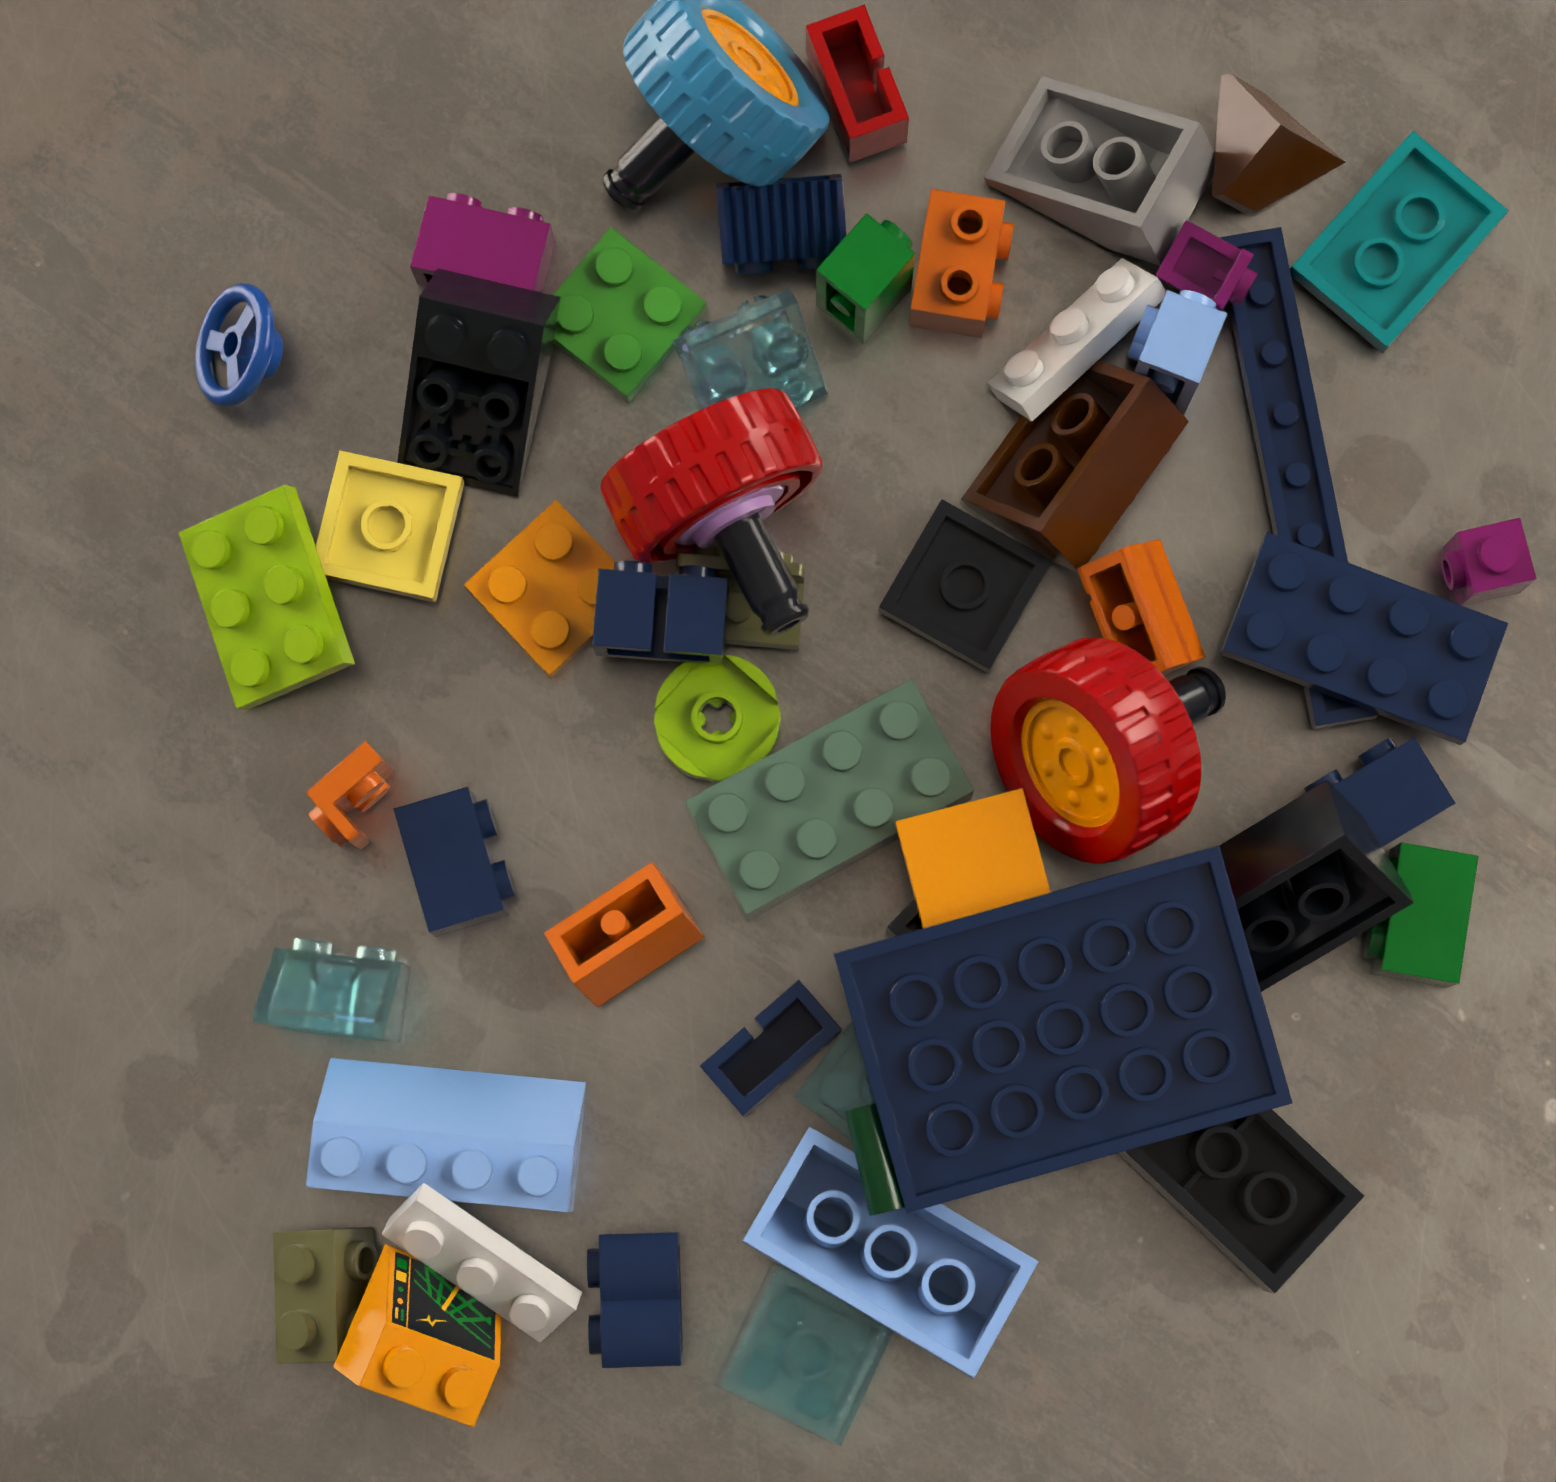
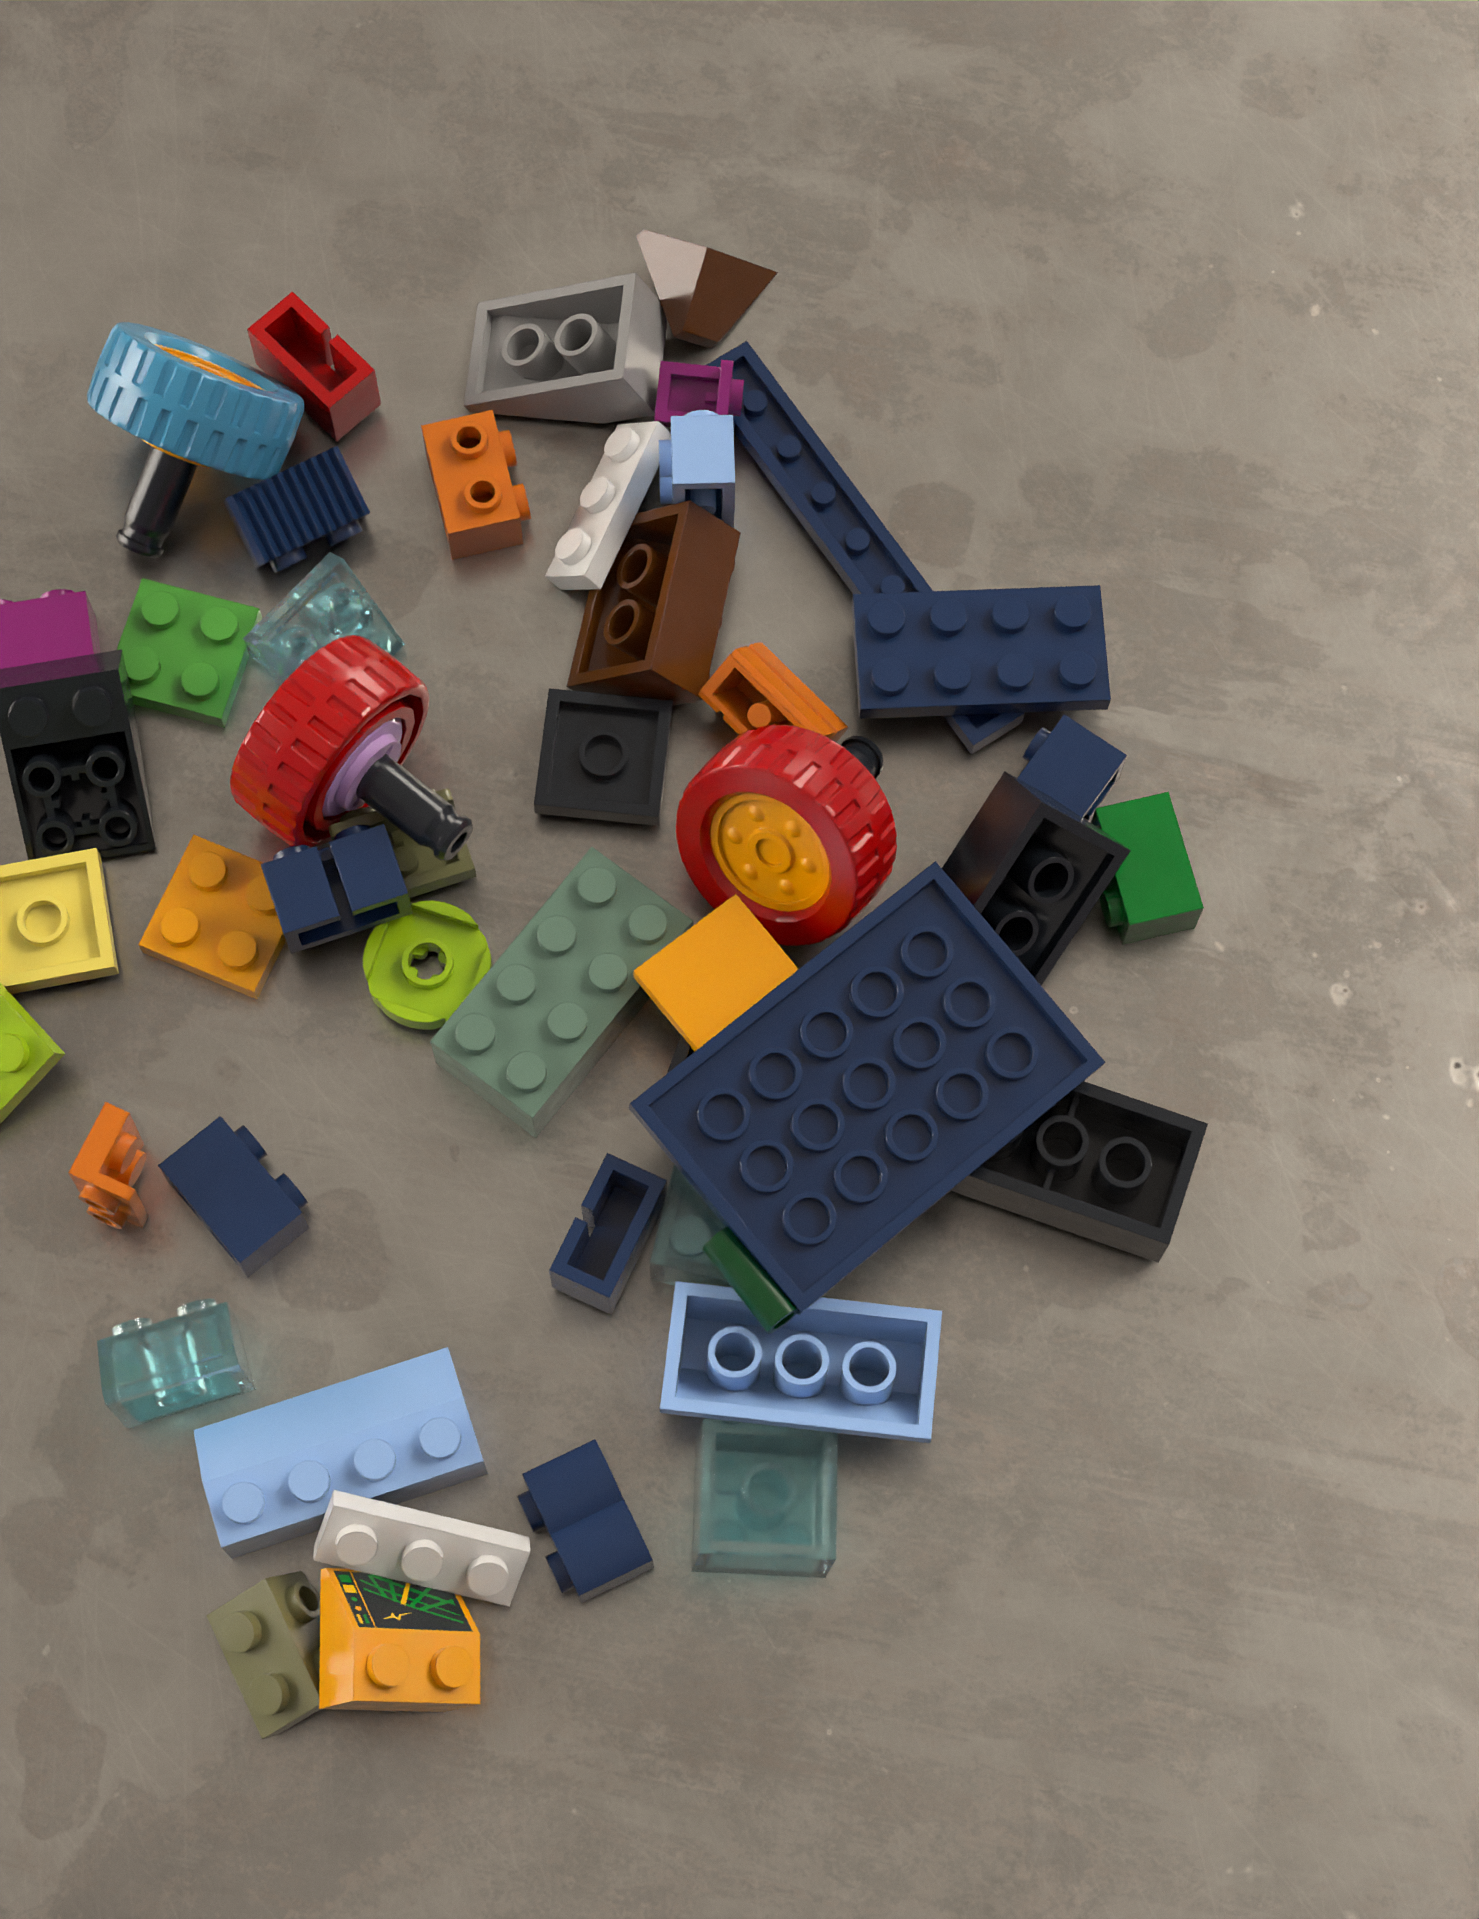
camera: 30 degrees left, 10 degrees down
orange brick [544,862,705,1008] -> none
green brick [816,213,916,344] -> none
teal plate [1290,131,1509,353] -> none
magenta brick [1441,518,1537,606] -> none

